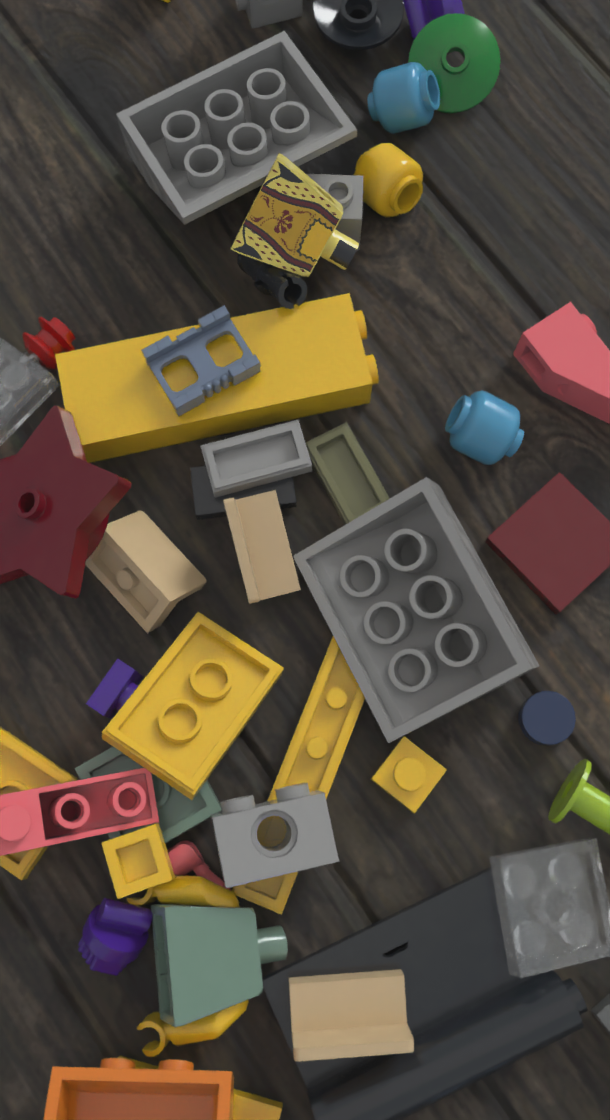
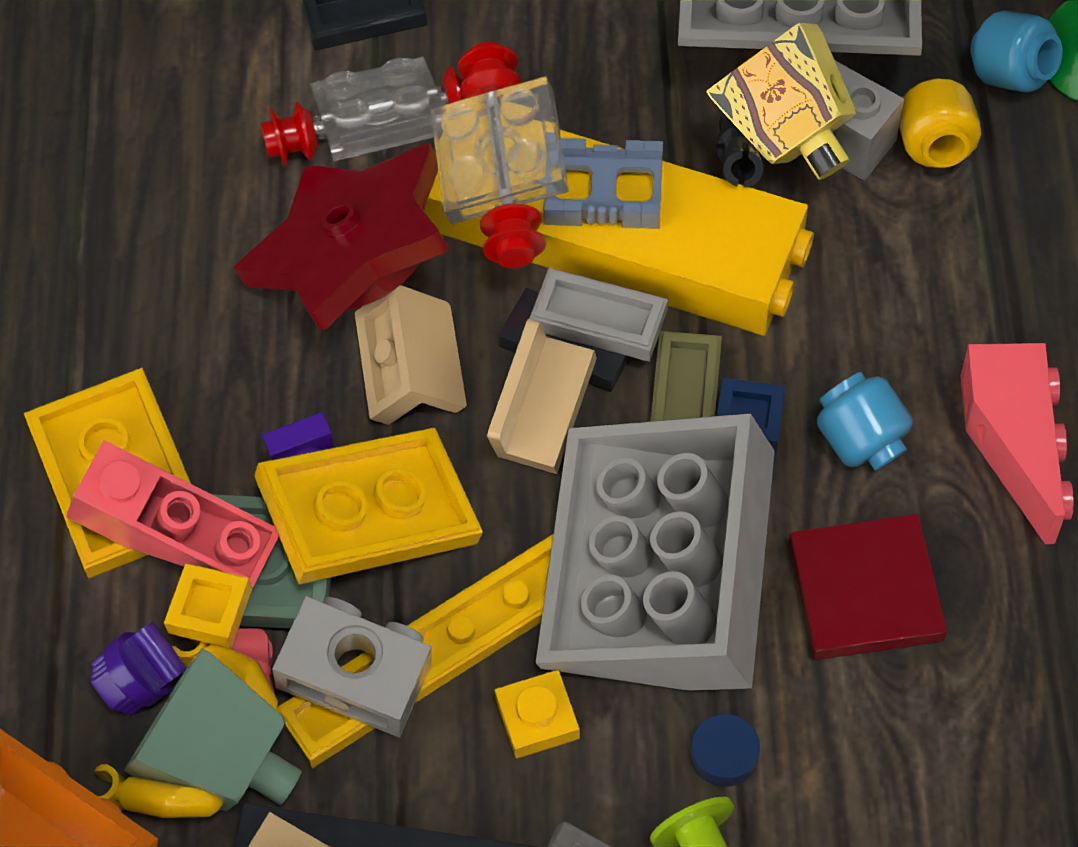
camera: 35 degrees right, 15 degrees down
none -> clear plate [430,42,569,268]
none -> dark blue plate [717,378,786,453]

